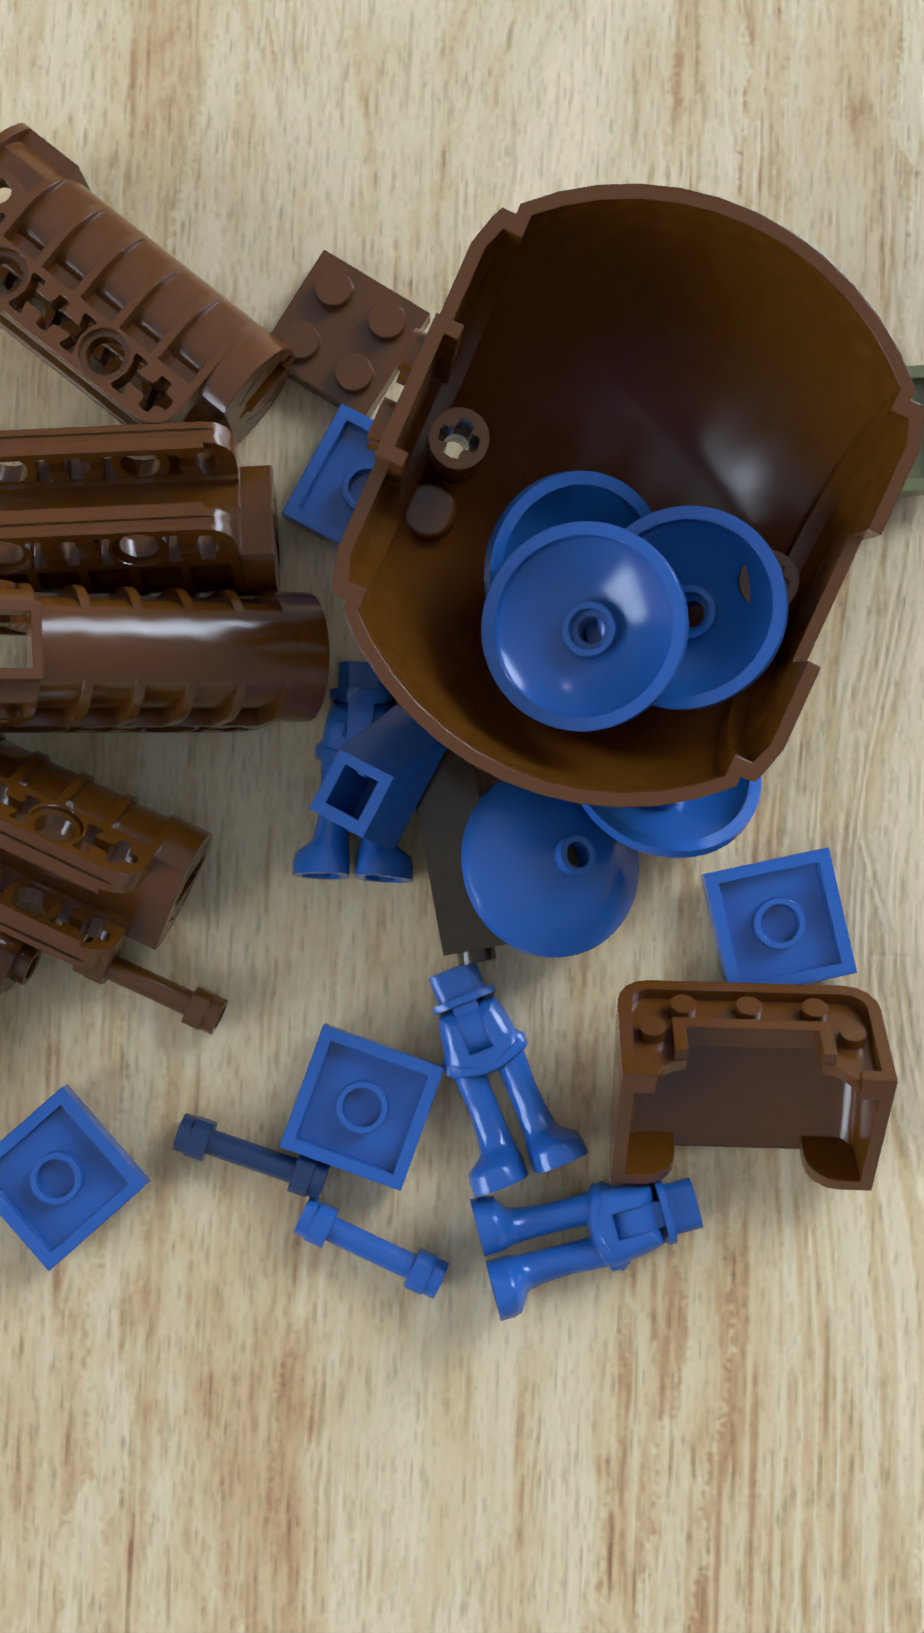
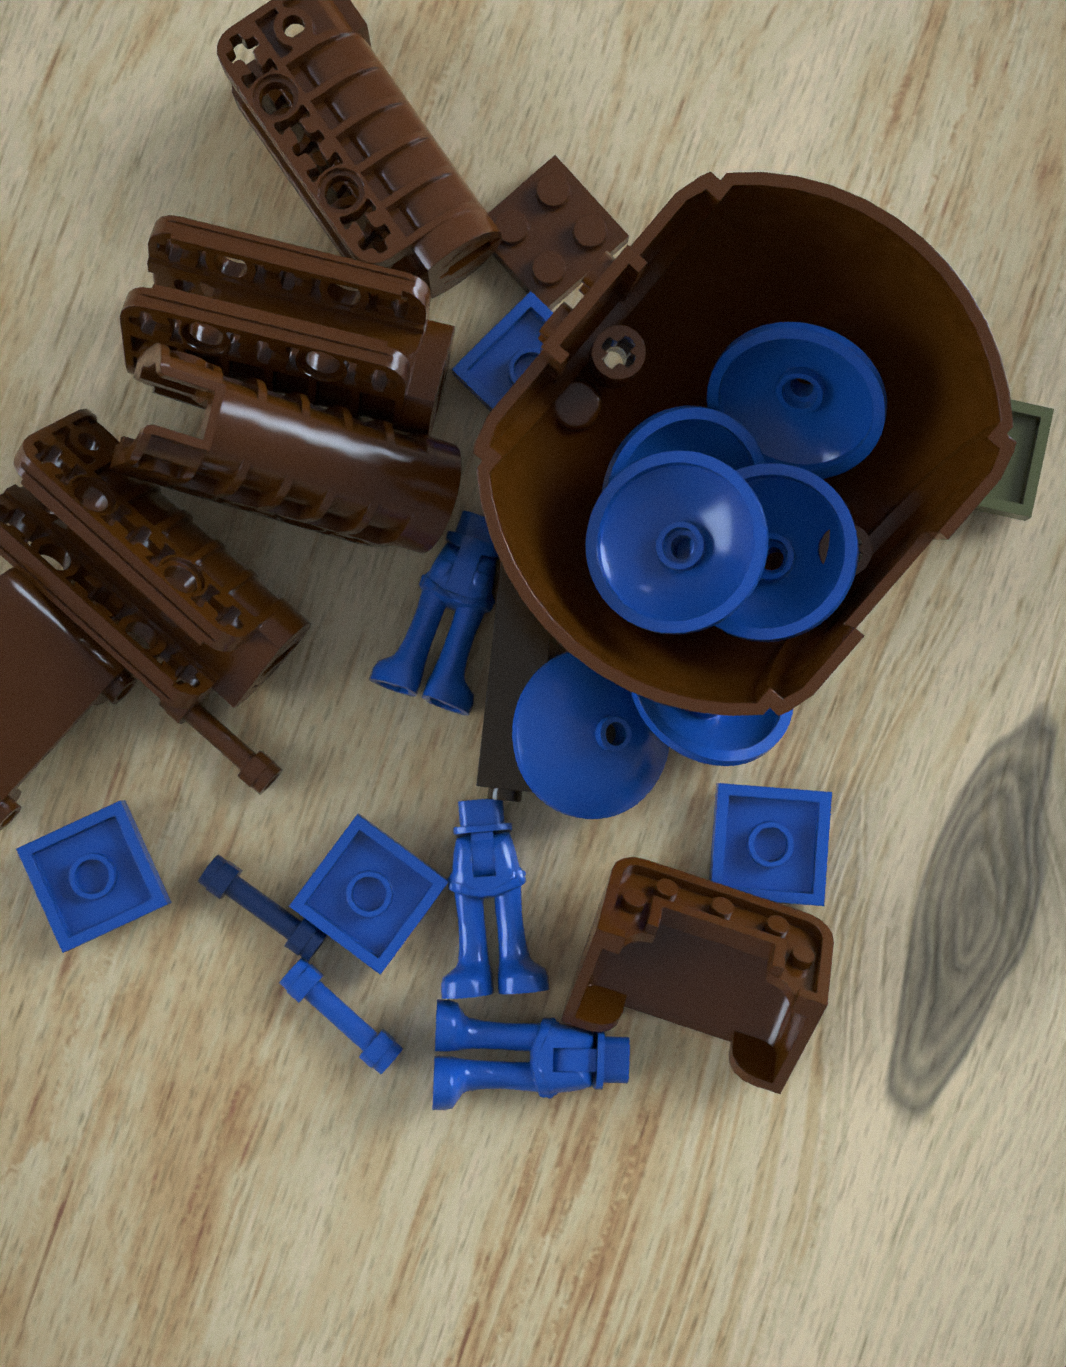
camera: 10 degrees right, 0 degrees up
blue slope [309,704,447,851] -> none
none -> blue dish [707,322,887,479]

